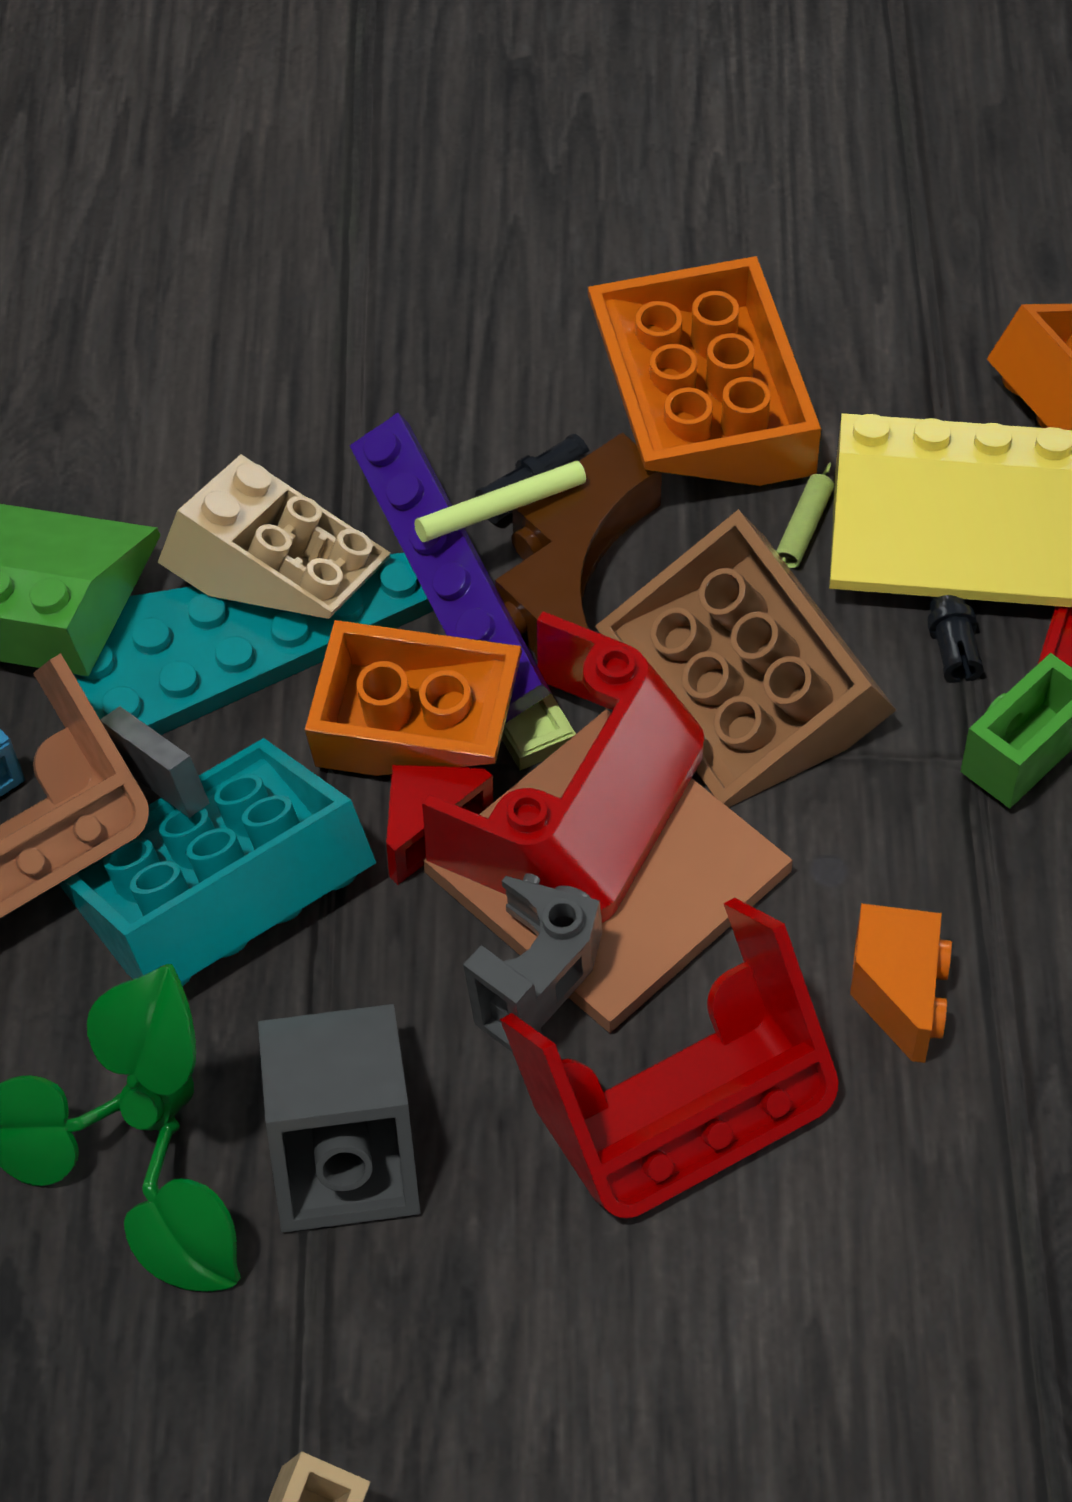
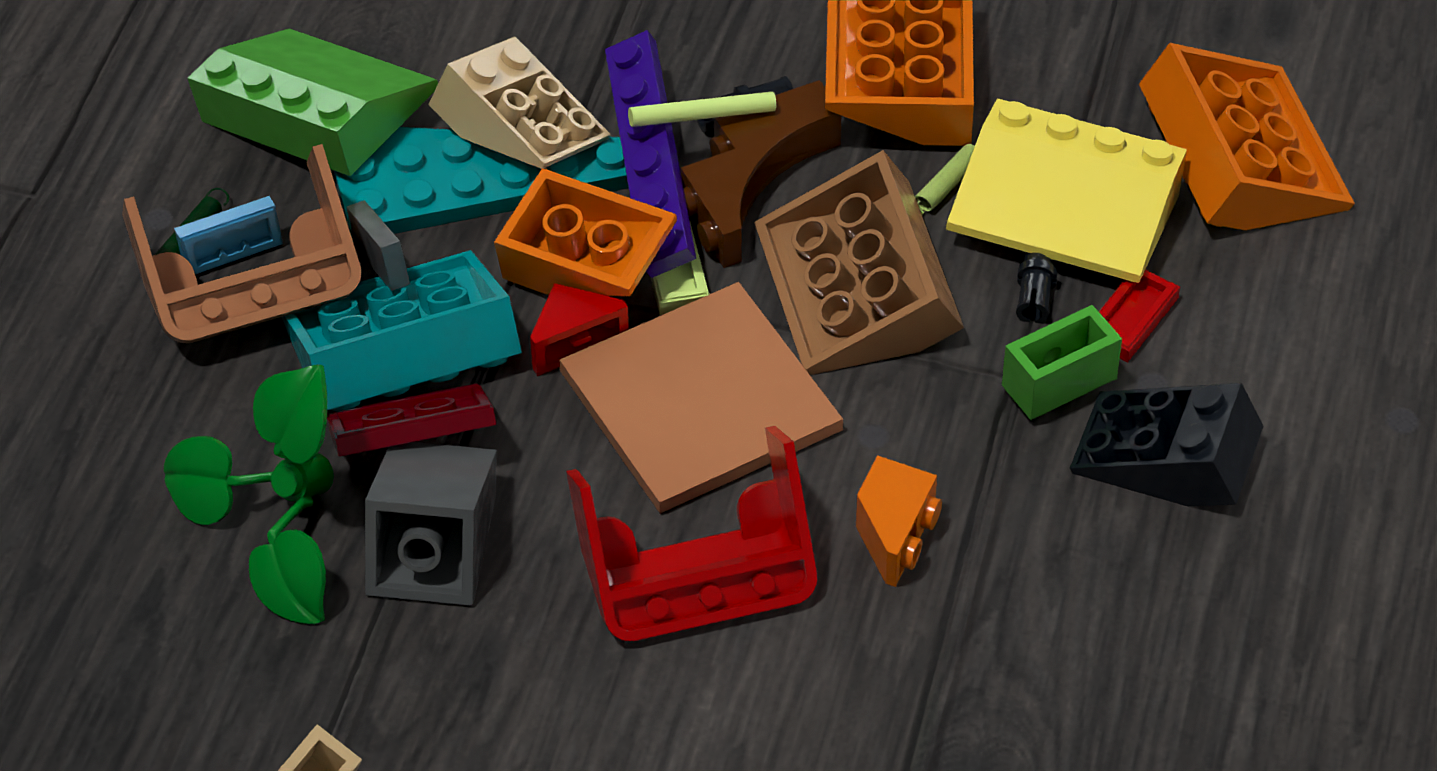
camera: 15 degrees right, 5 degrees down
red windscreen [422,611,704,923] -> none
dark grey tile [463,873,603,1052] -> none
none -> dark red tile [327,384,496,457]

